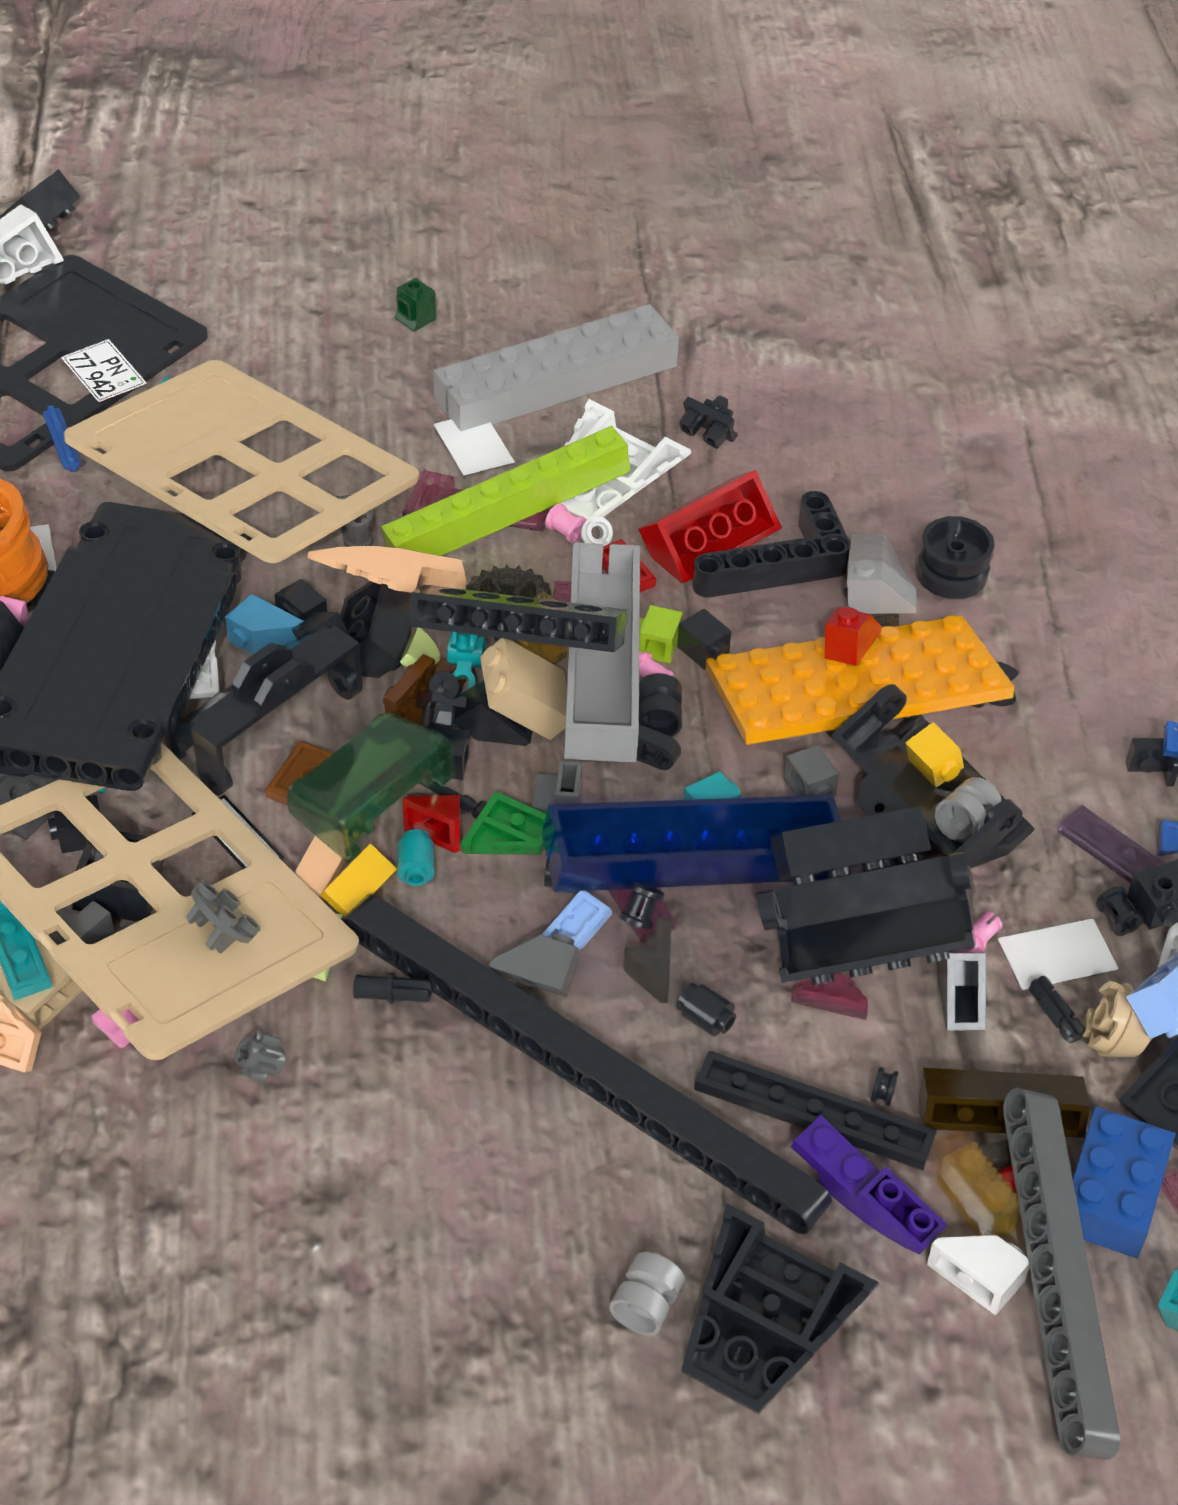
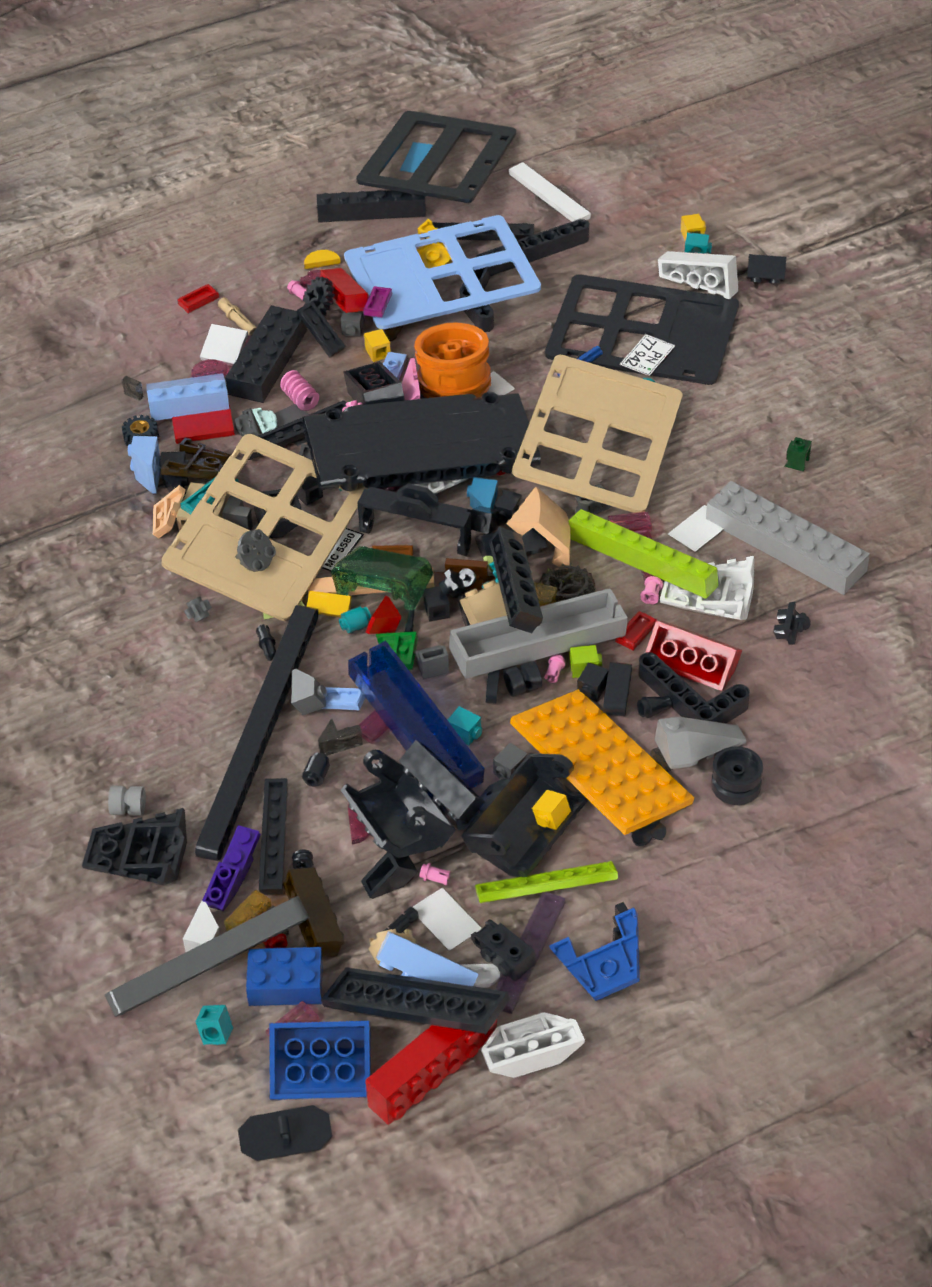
camera: 70 degrees right, 0 degrees up
white plate [581,516,613,546] -> none
black bush [620,882,665,930] -> none
red slope [824,607,882,666] -> none
light grey wheel [935,777,1002,842] -> none
none -> lime tile [475,861,618,903]
none -> black beam [603,662,632,717]
none -> black cone [637,696,672,718]

